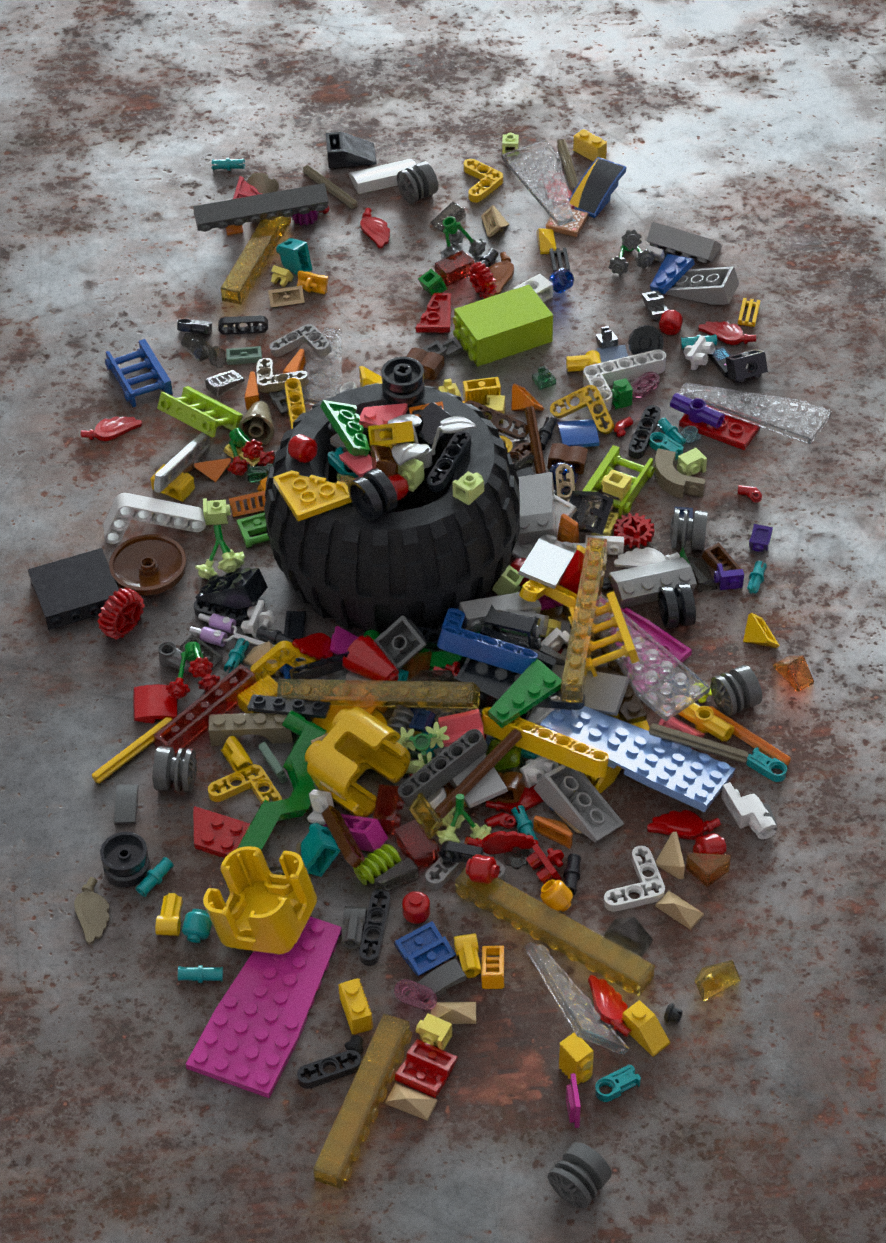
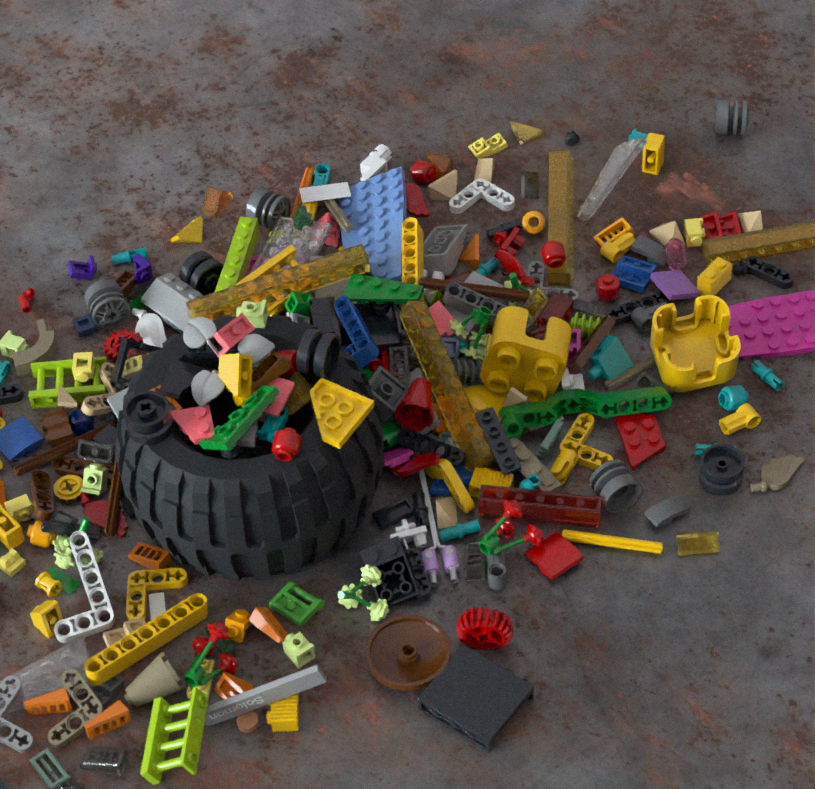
camera: 120 degrees left, 0 degrees up
white beam [103,493,206,544] -> none
black piece [439,841,483,863] -> none
dark pink piece [566,1073,581,1128] -> none
red animal [588,975,632,1037] -> none
yellow slope [622,1000,670,1057] -> none
none -> tan slope [57,384,78,409]
none -> coral panel [213,313,256,358]
none -> lime brick [214,217,260,310]
none -> green brick [284,291,314,317]
none -> clear green tile [293,204,314,231]
none -> white sticker [299,182,351,203]
none -> light yellow slope [468,133,508,158]
none -> teal pin [515,474,540,500]
none -> medium lavender tile [650,270,700,300]
none -> clear yellow slope [676,530,719,555]

